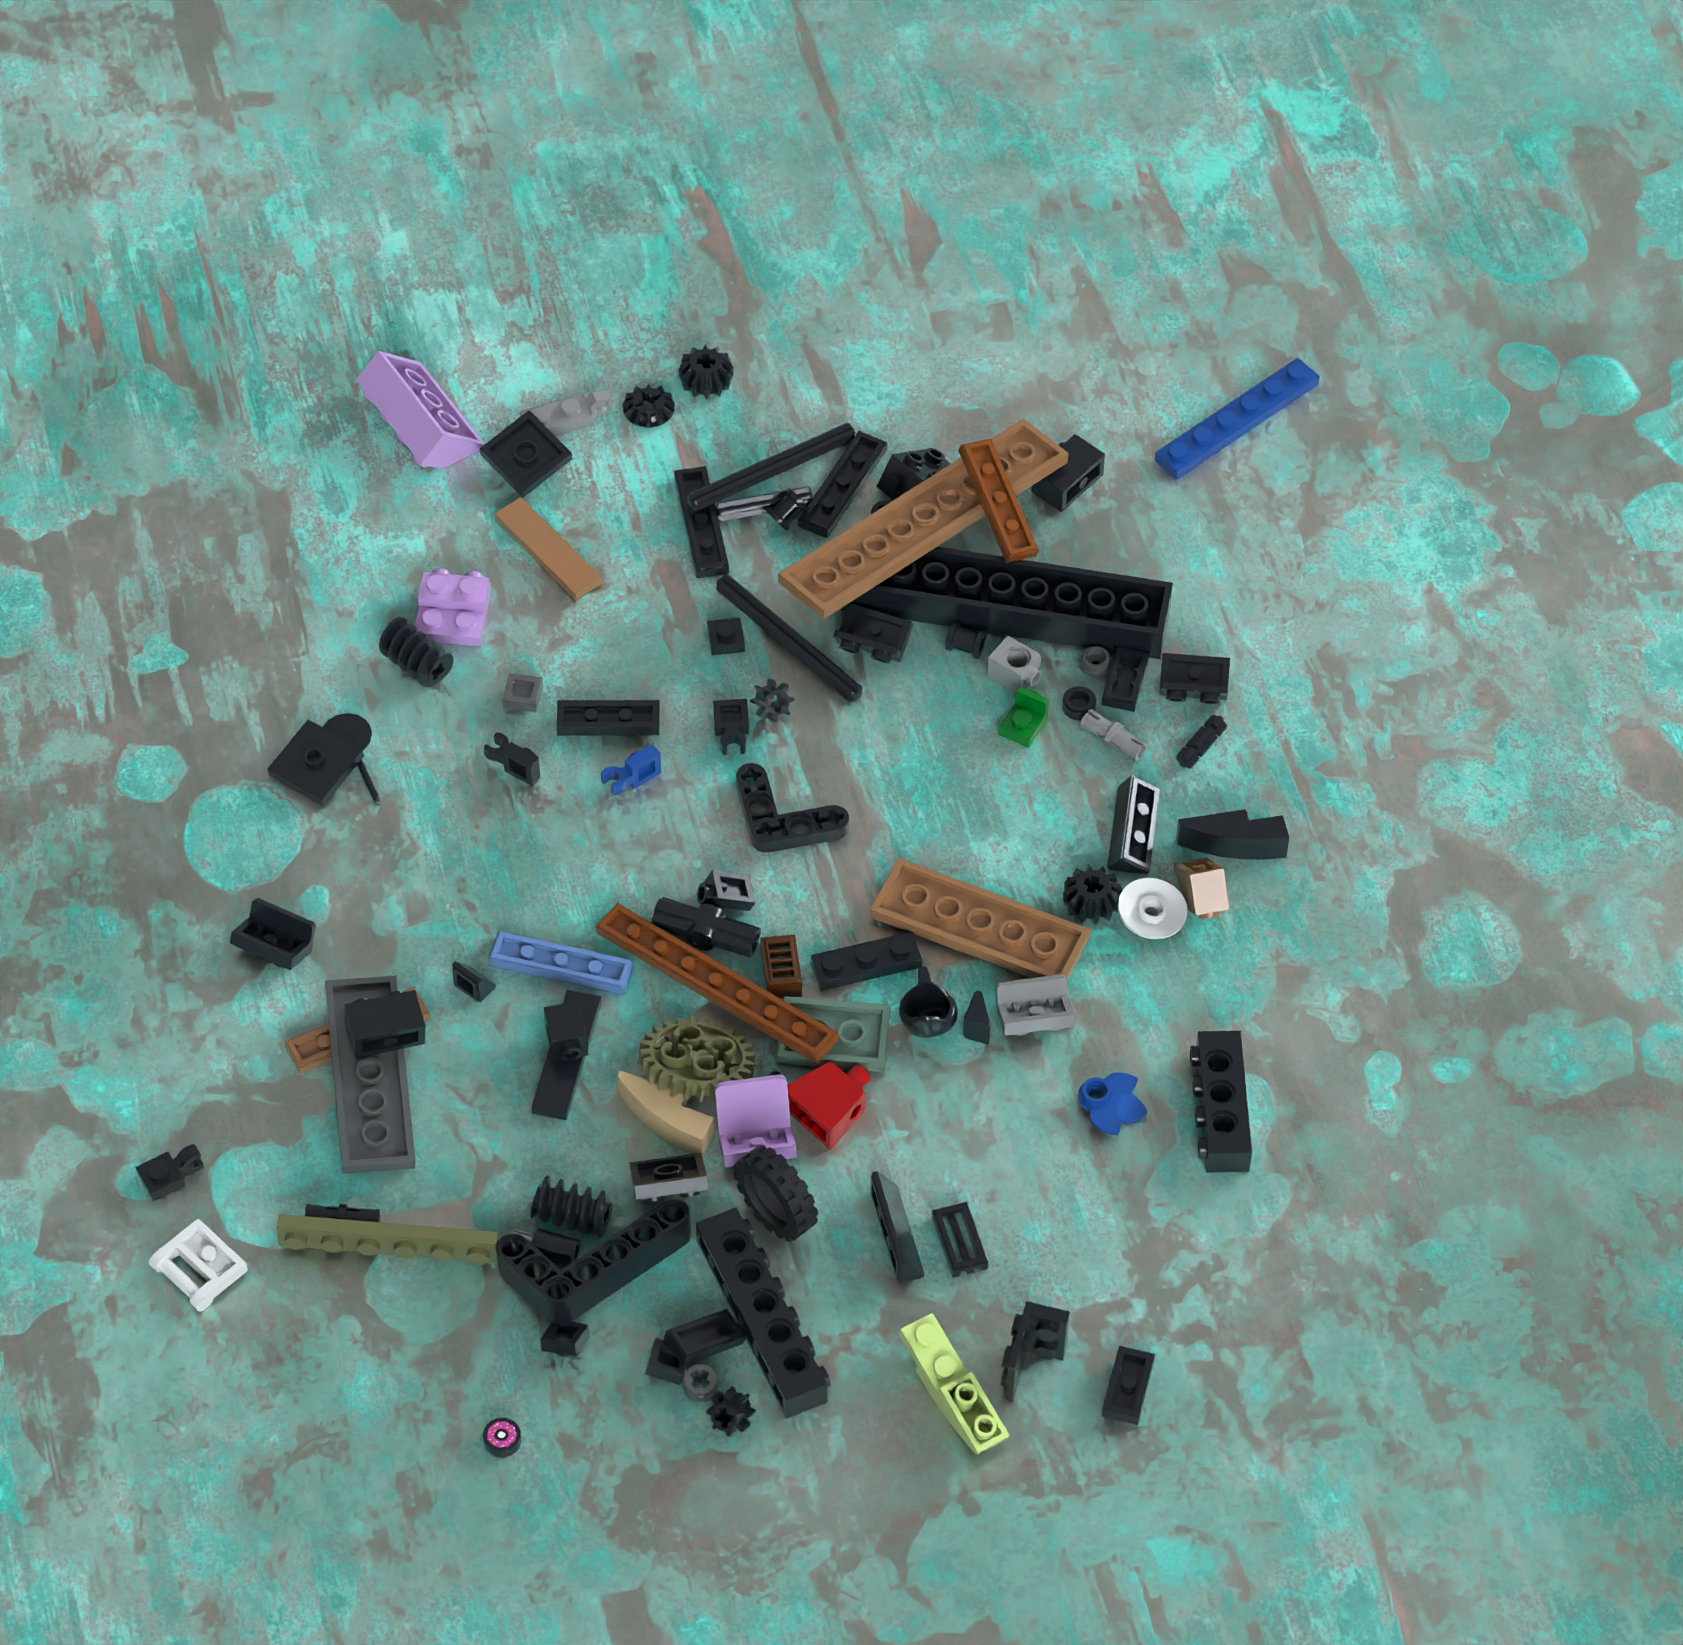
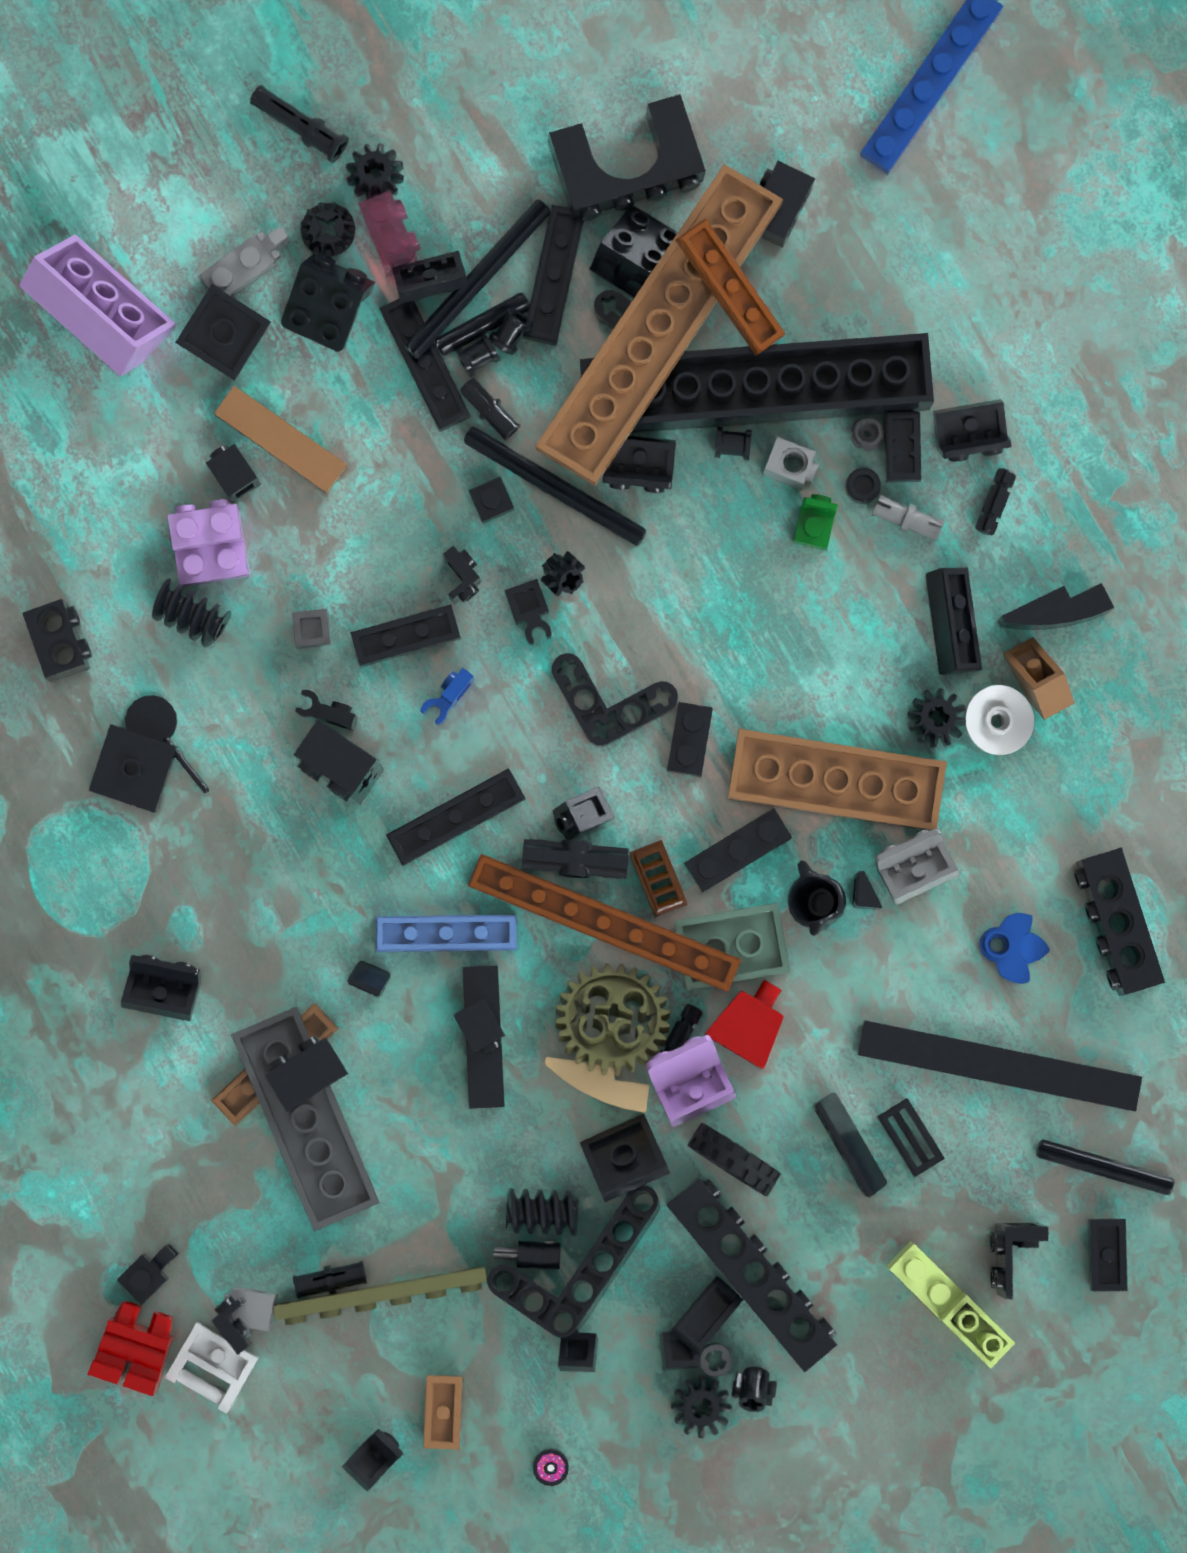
camera: 15 degrees left, 30 degrees up
none -> black brick [22,599,92,683]
none -> red hips [87,1300,174,1397]
none -> black brick [206,444,261,503]
none -> black bracket [211,1296,252,1355]
none -> light grey brick [223,1286,278,1332]
none -> black pin [250,85,349,163]
none -> black bracket [281,254,375,352]
none -> black piece [293,719,384,804]
none -> black bracket [341,1429,403,1492]
none -> clear pink brick [358,191,421,277]
none -> black tile [386,768,526,866]
none -> black bracket [392,250,469,304]
none -> medium nougat plate [424,1374,463,1450]
none -> black bracket [443,545,481,604]
none -> black bush [455,334,500,378]
none -> black axle [460,378,521,441]
none -> black arch [548,94,706,221]
none -> black plate [667,702,713,777]
none -> black gear [671,1375,732,1438]
none -> black tile [857,1020,1142,1112]
none -> black axle [1036,1139,1175,1195]

